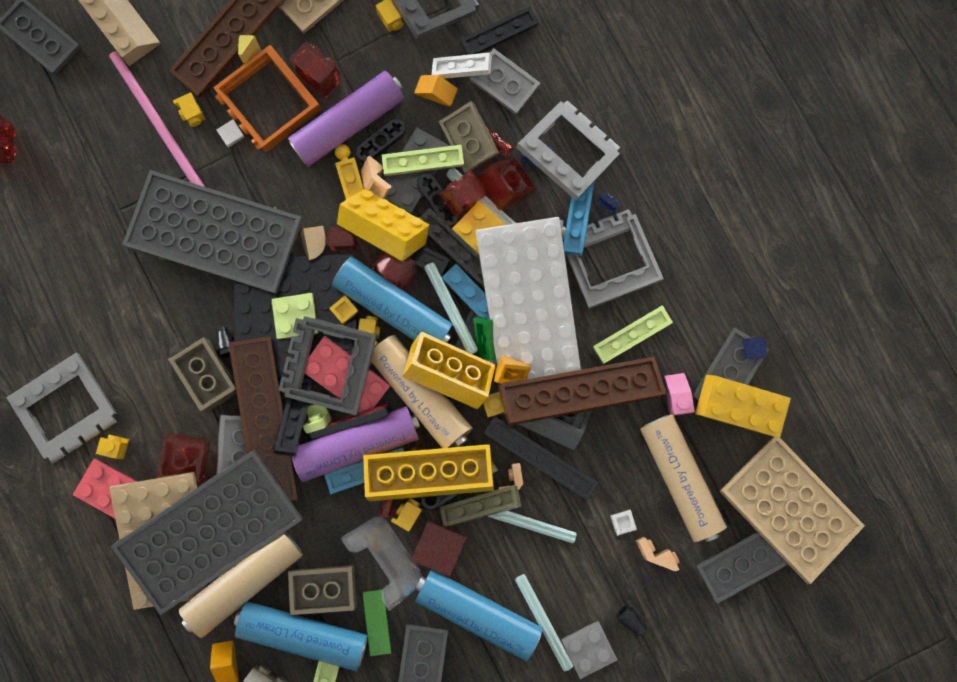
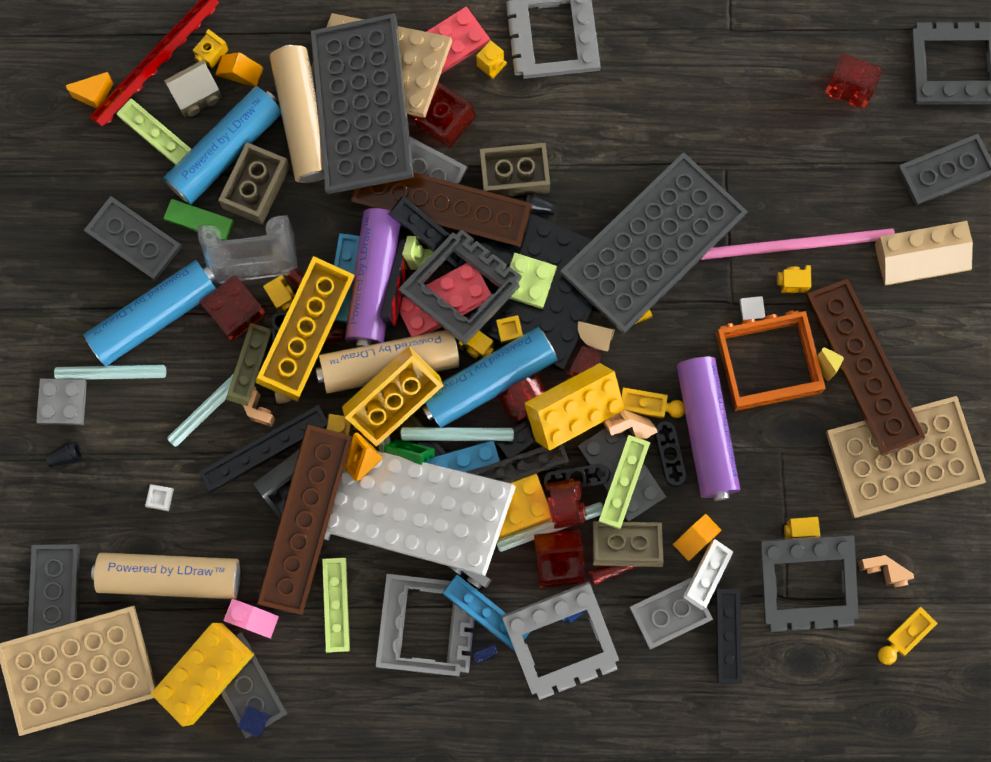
camera: 120 degrees right, 5 degrees down
clear red brick [290,41,341,98] -> none
light nougat slope [636,537,680,571] -> none

